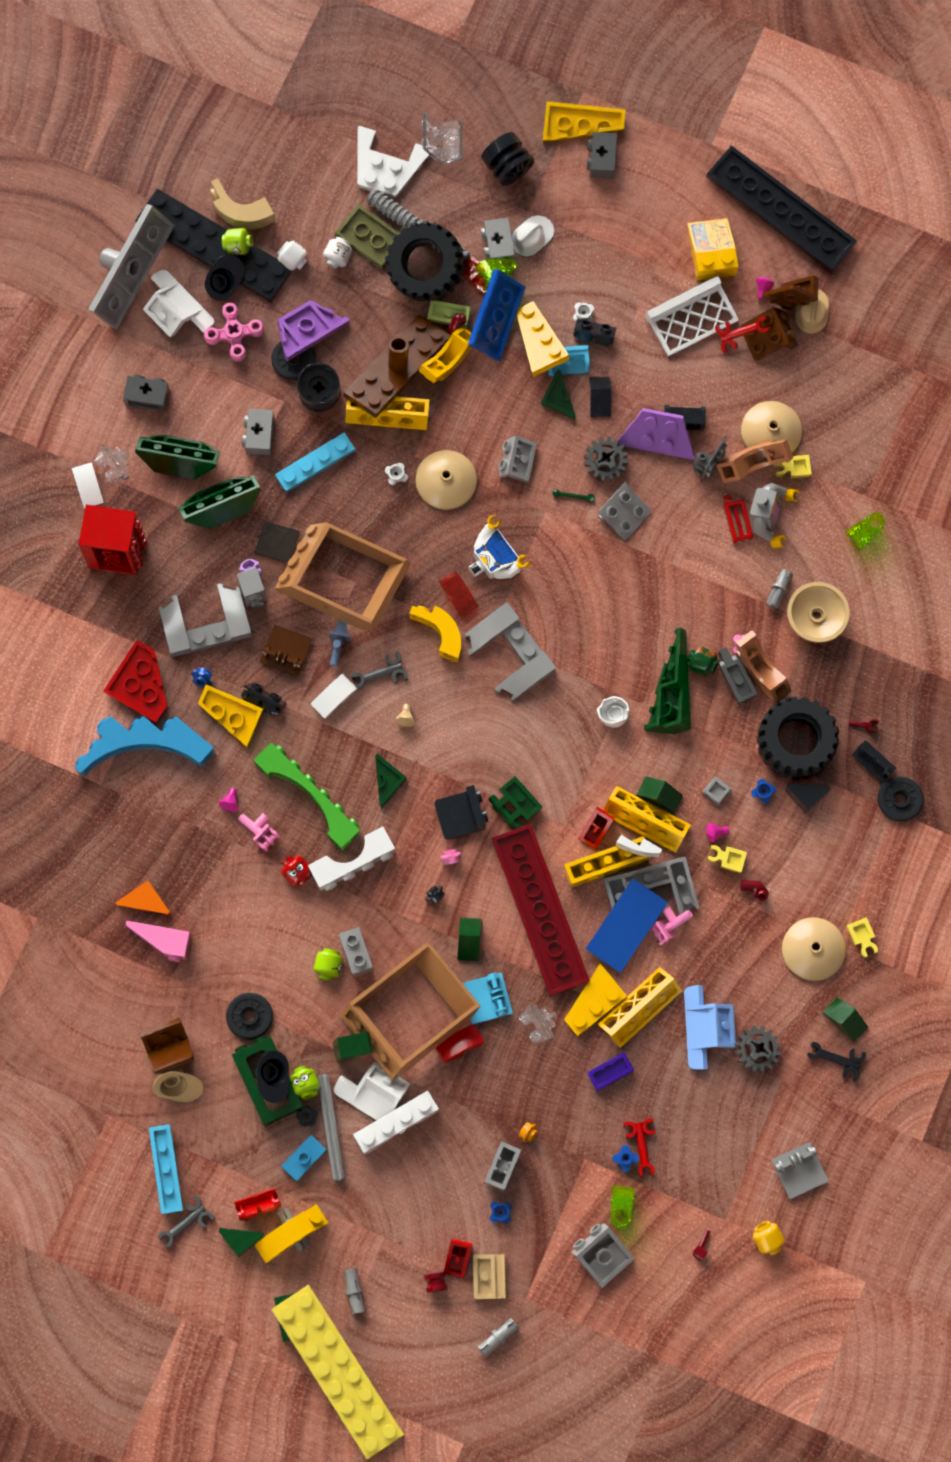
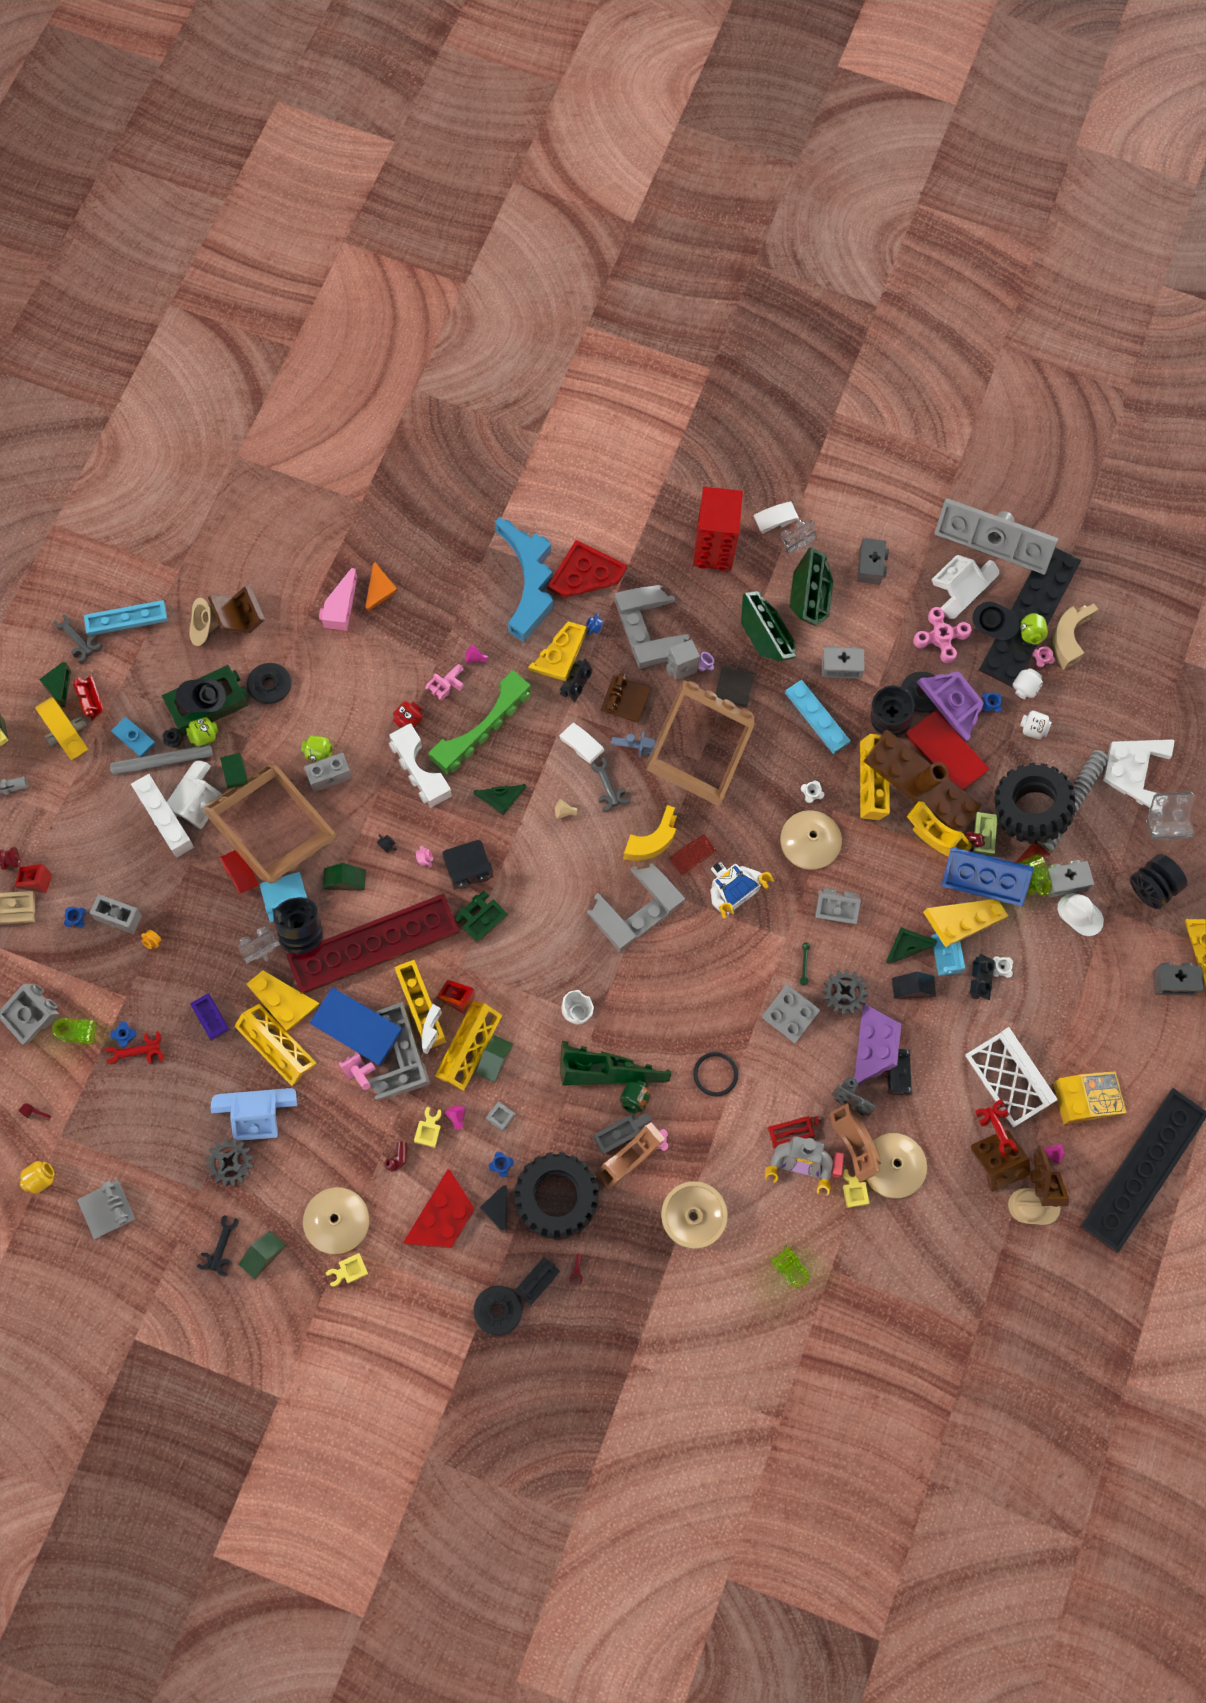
camera: 85 degrees right, 5 degrees down
olive tile [334,204,400,270] -> none
light grey axle [766,569,793,609] -> none
none -> black wheel [273,897,323,954]
none -> red wing [403,1169,475,1248]
none -> black tyre [693,1052,738,1097]
none -> coral tile [831,1152,844,1178]
none -> red tile [905,710,989,791]
none -> blue plate [982,693,1002,713]
none -> bright pink plate [1032,646,1055,667]

